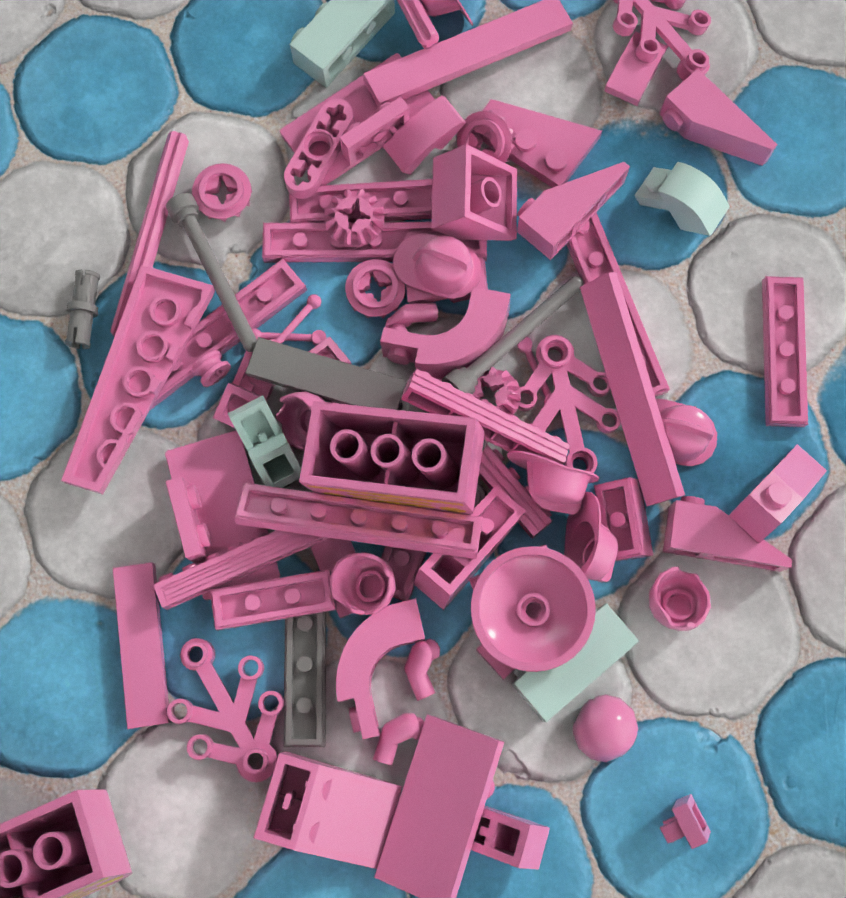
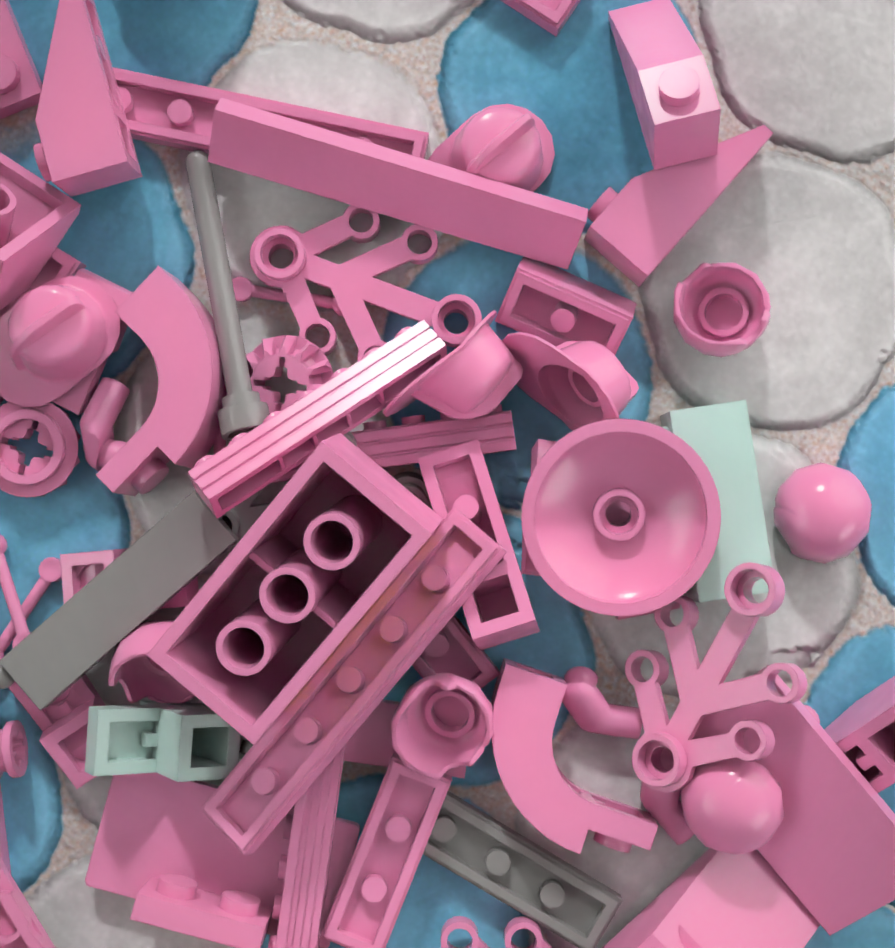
camera: 55 degrees left, 10 degrees up
none -> bright pink plant [625,562,807,793]
none -> bright pink hair [680,757,784,855]

